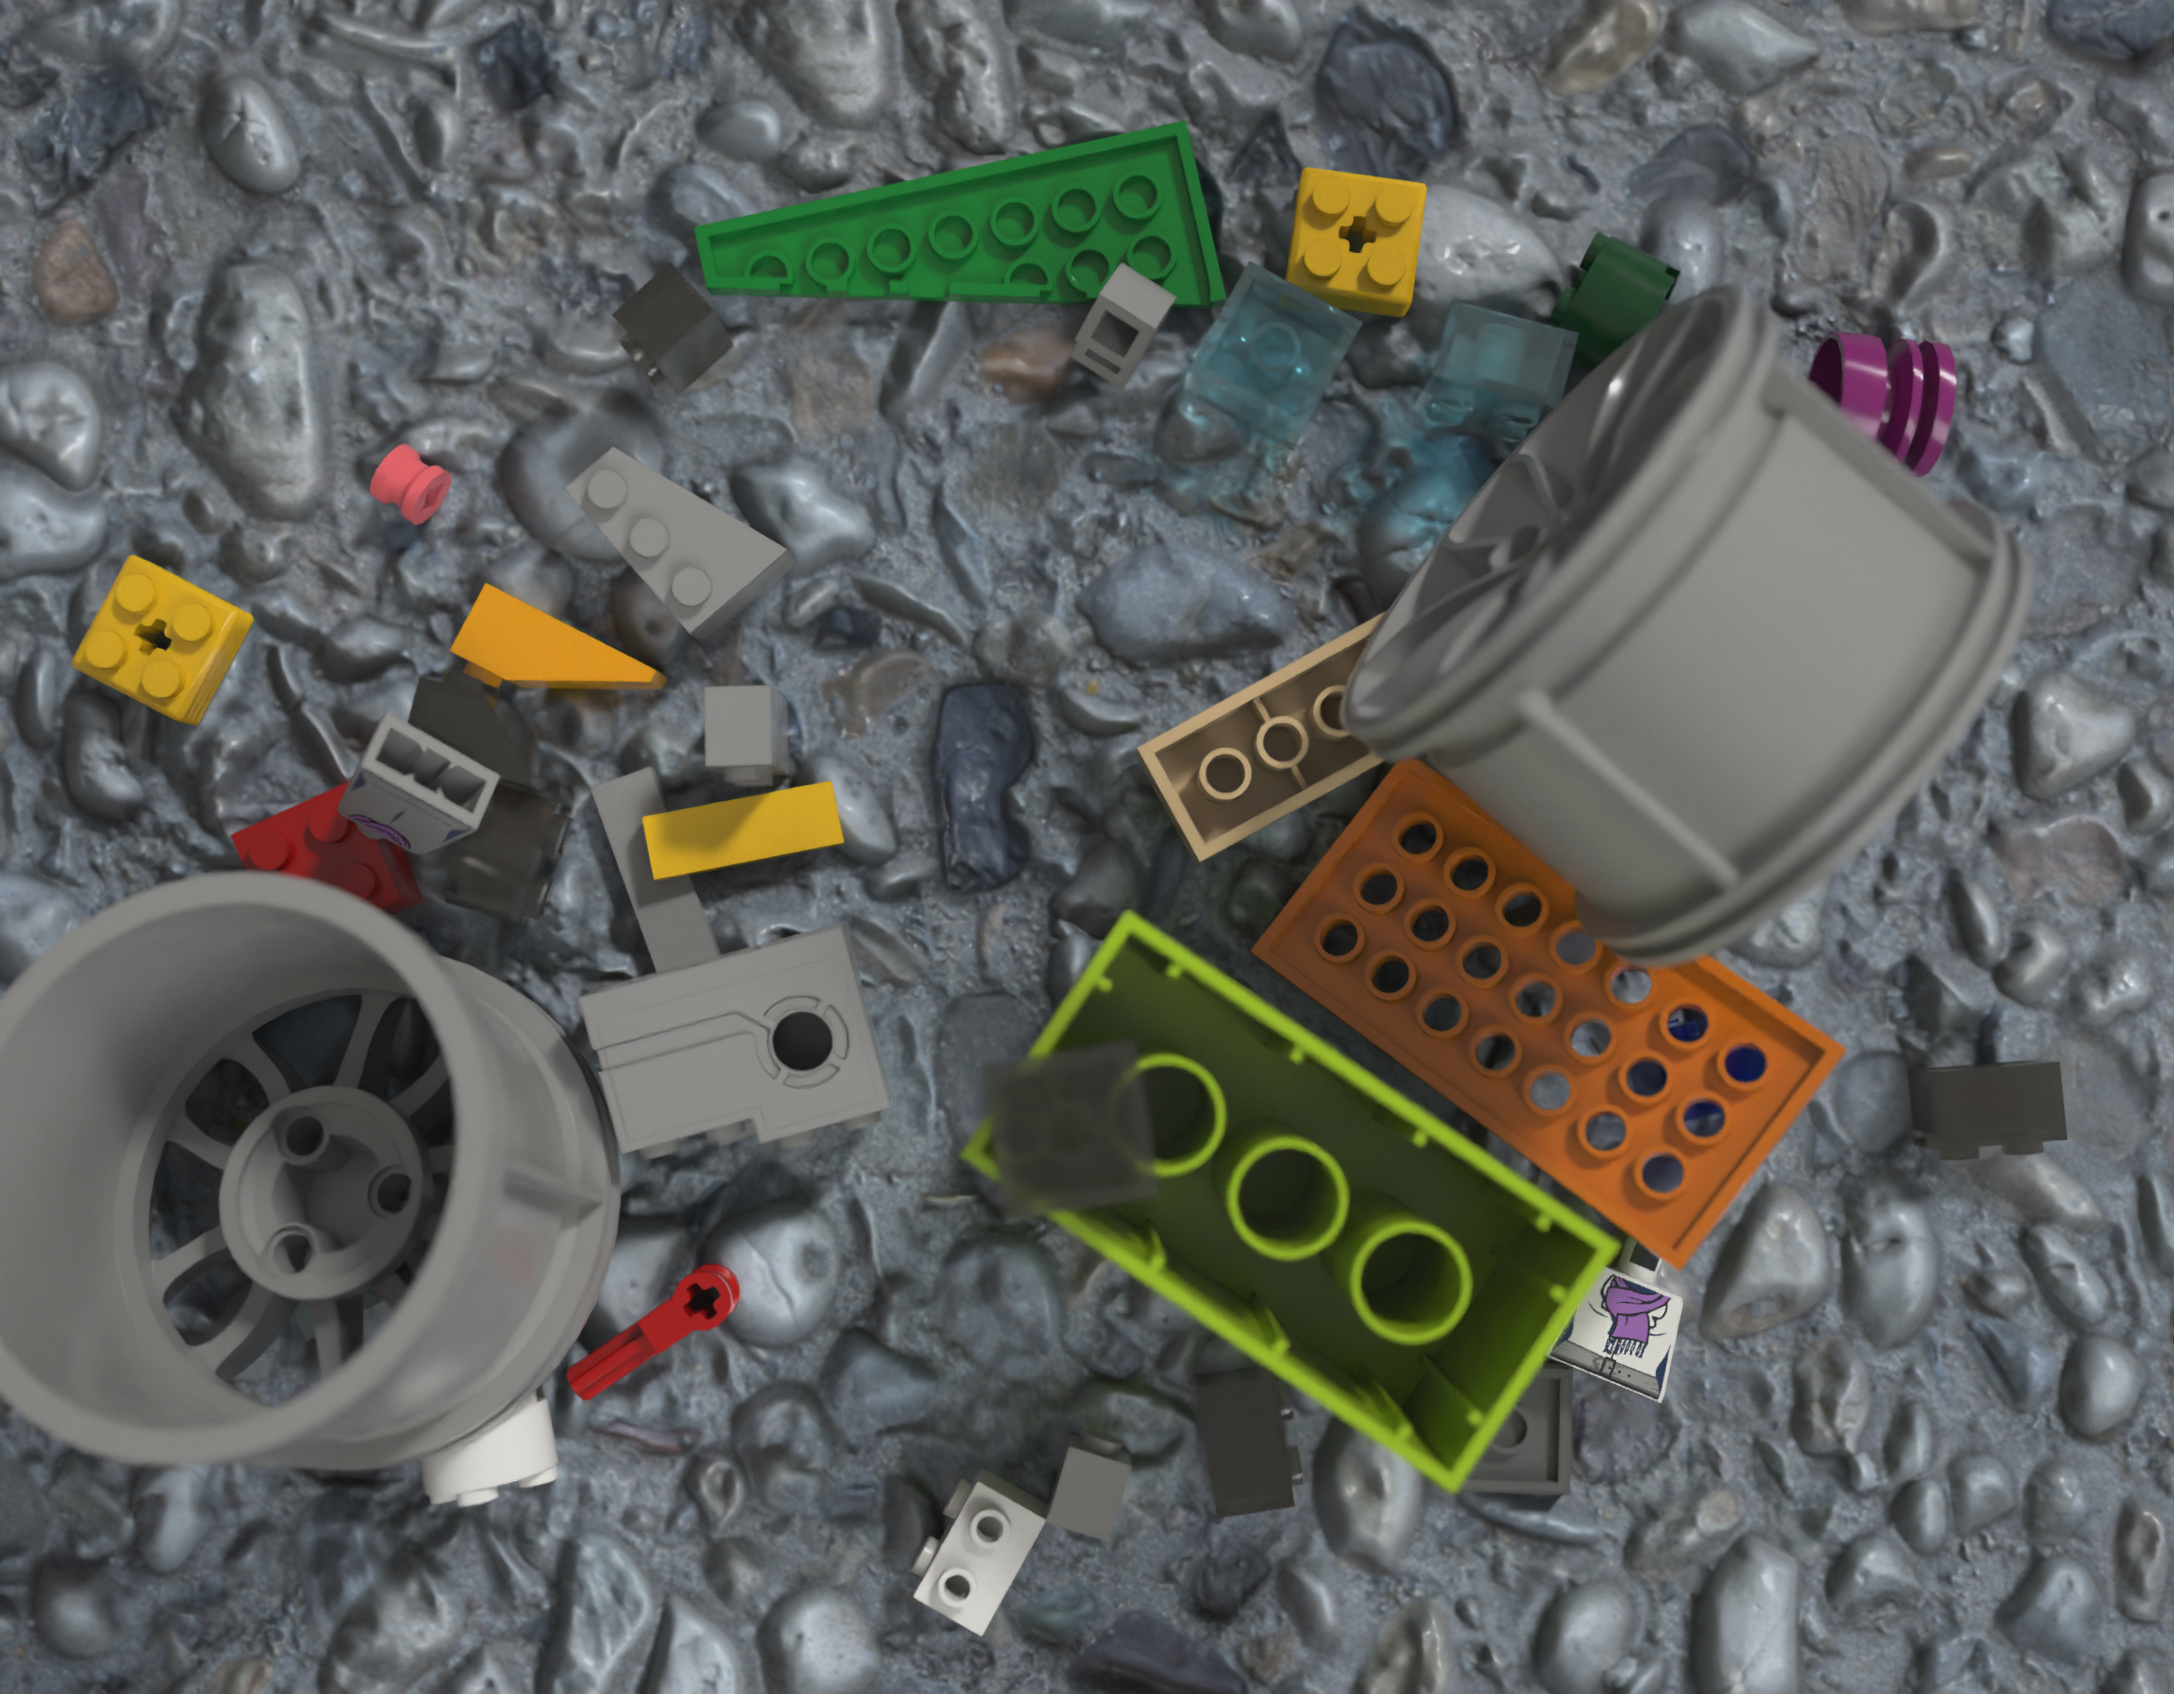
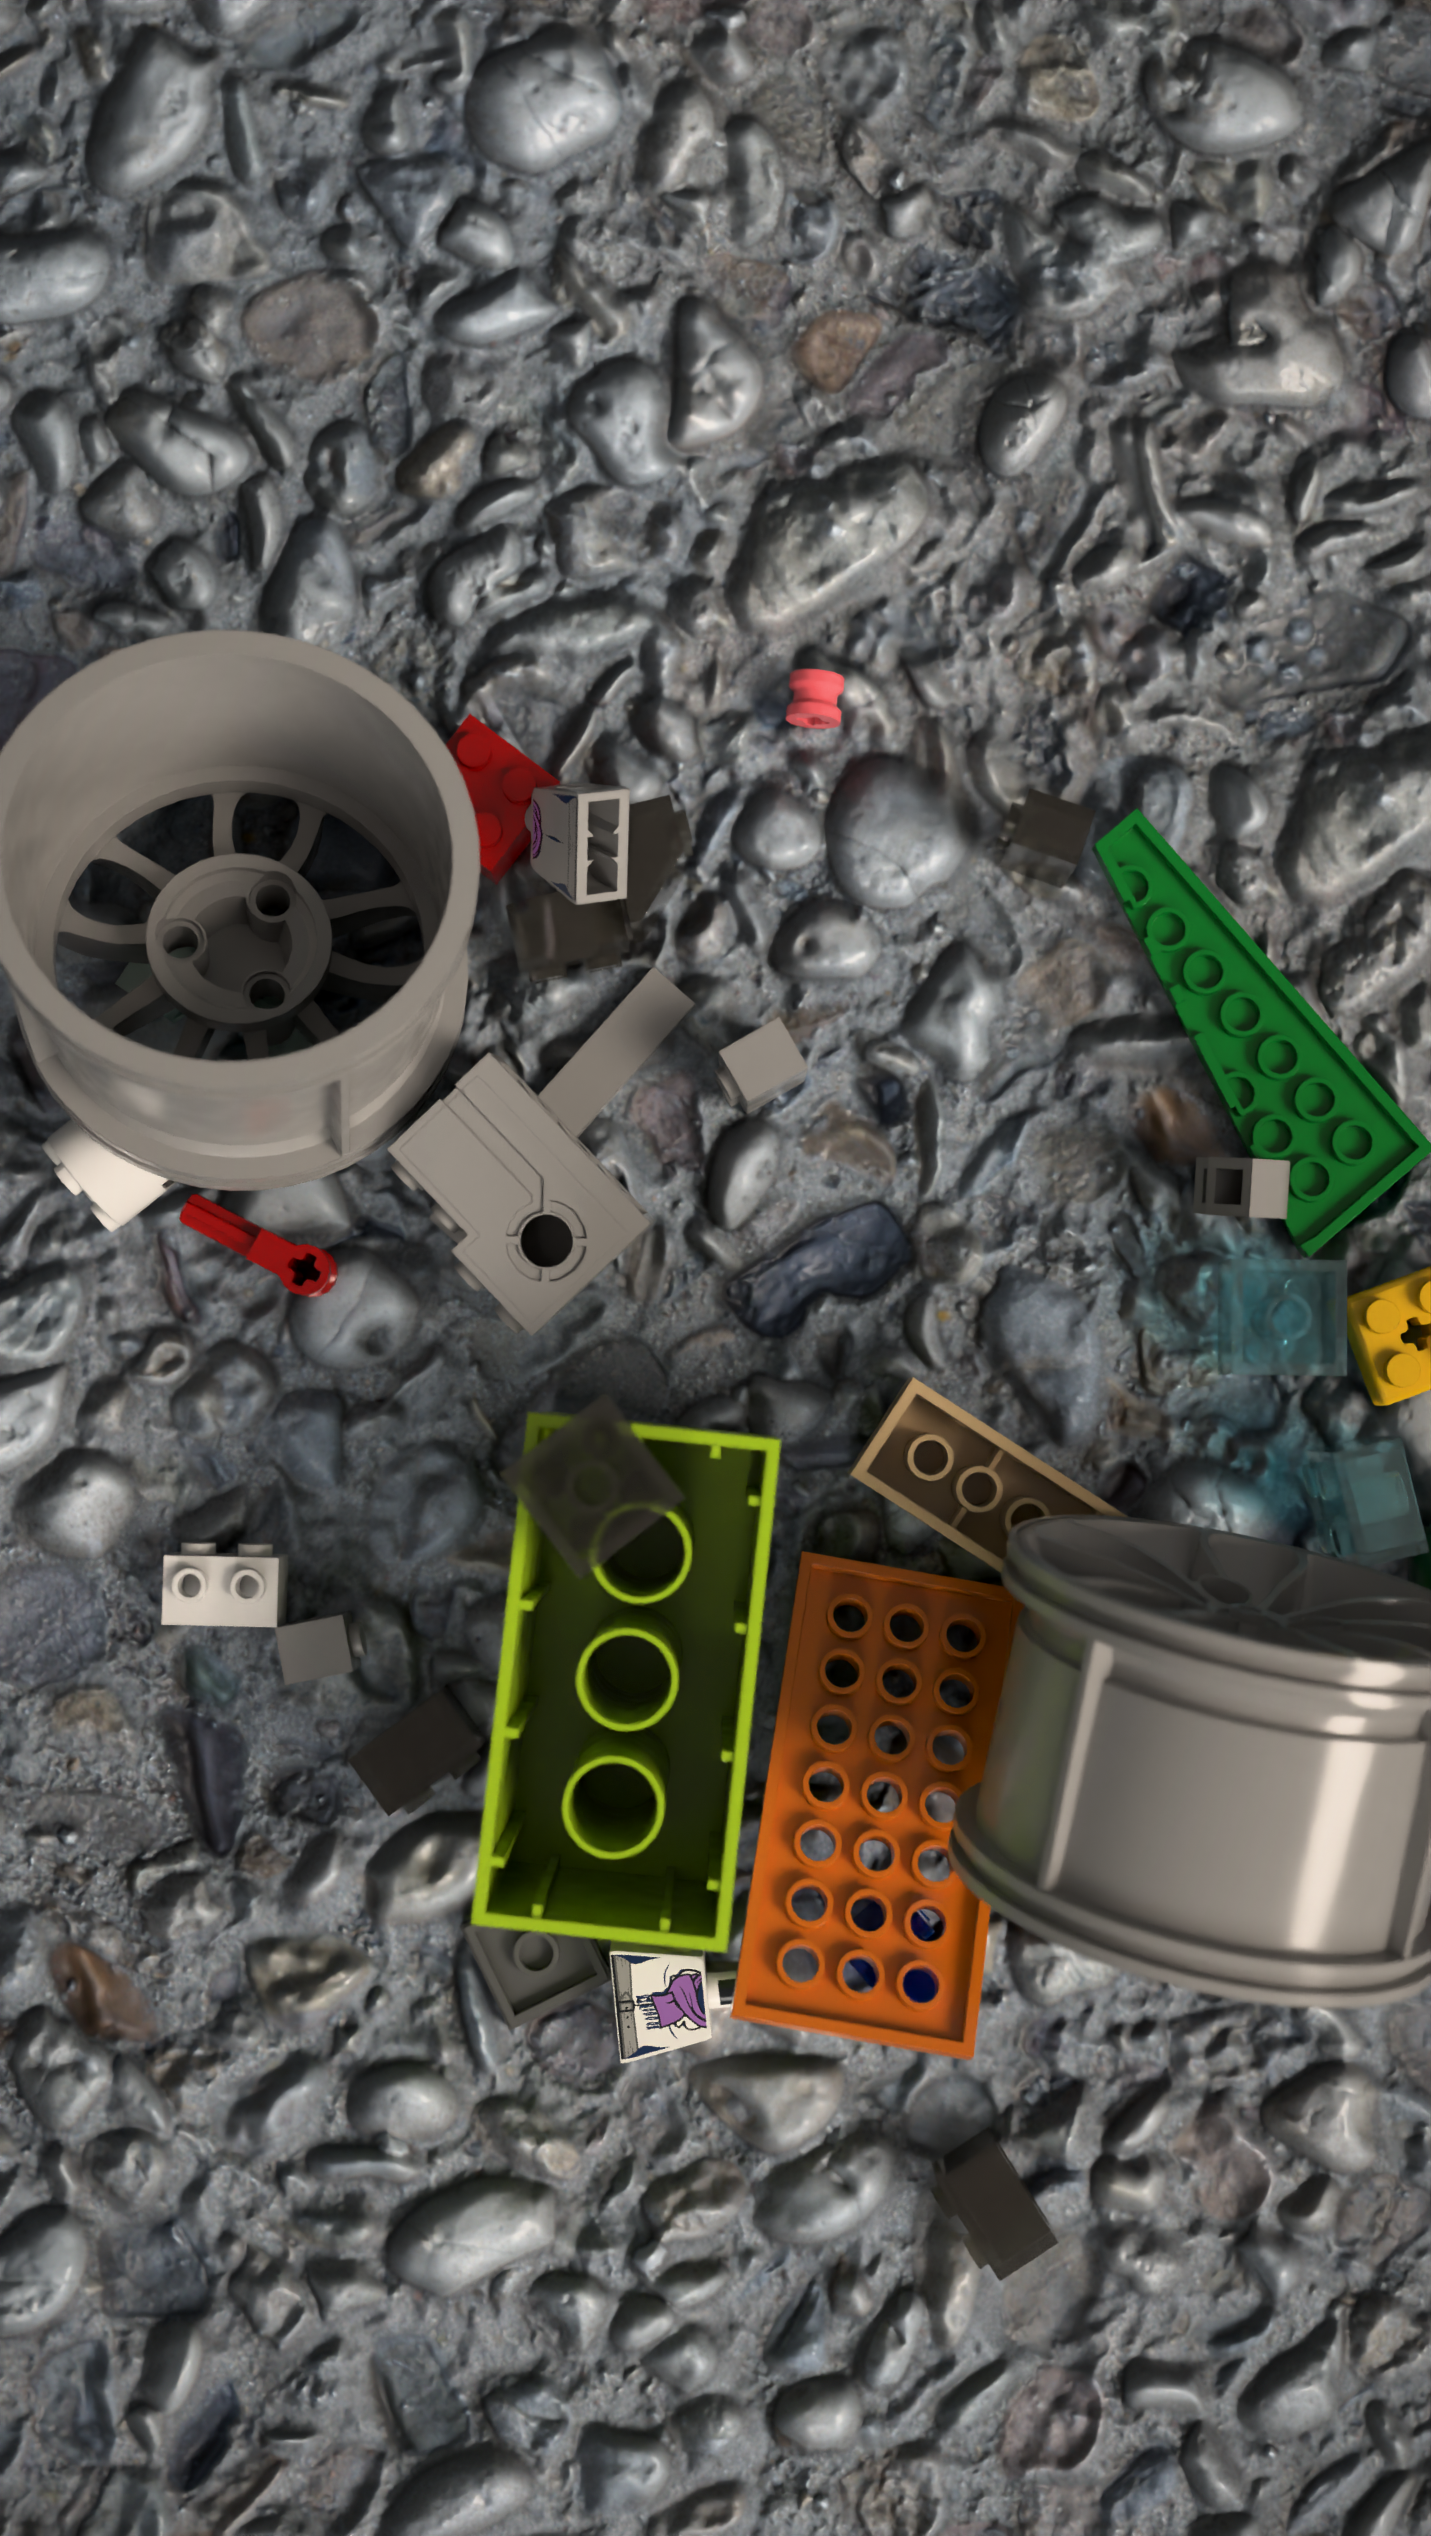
camera: 65 degrees right, 0 degrees up
yellow brick [71,555,254,726] -> none
light orange slope [449,583,668,690] -> none
light grey wedge [564,447,797,645] -> none
yellow tile [642,781,844,882] -> none

